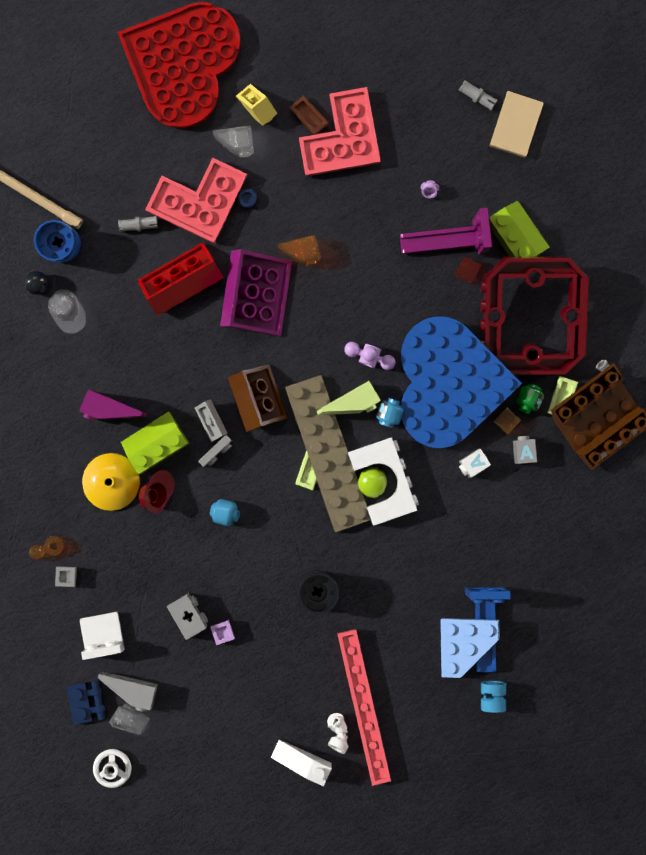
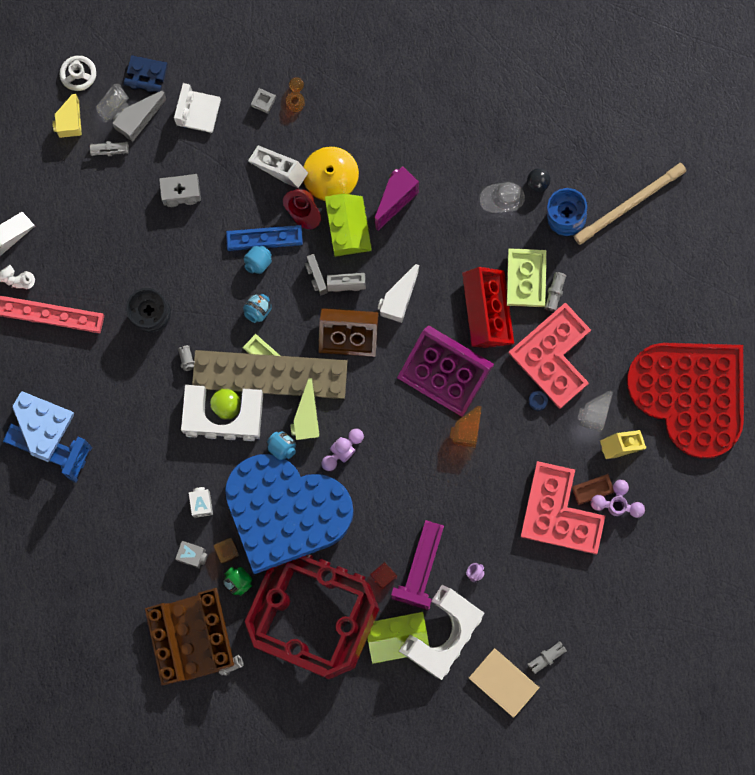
camera: 120 degrees right, 10 degrees down
lavender plate [211,620,235,645] -> none
yellowish green tile [547,376,578,414] -> none
none -> light yellow slope [53,94,82,138]
none -> light grey pin [90,141,129,156]
none -> light grey pin [178,345,195,371]
none -> blue tile [226,225,303,251]
none -> head [243,294,272,323]
none -> white slope [248,146,308,188]
none -> white slope [378,264,419,323]
none -> white arch [399,585,484,680]
none -> yellowish green plate [506,249,546,307]
none -> lavender piece [591,480,645,518]

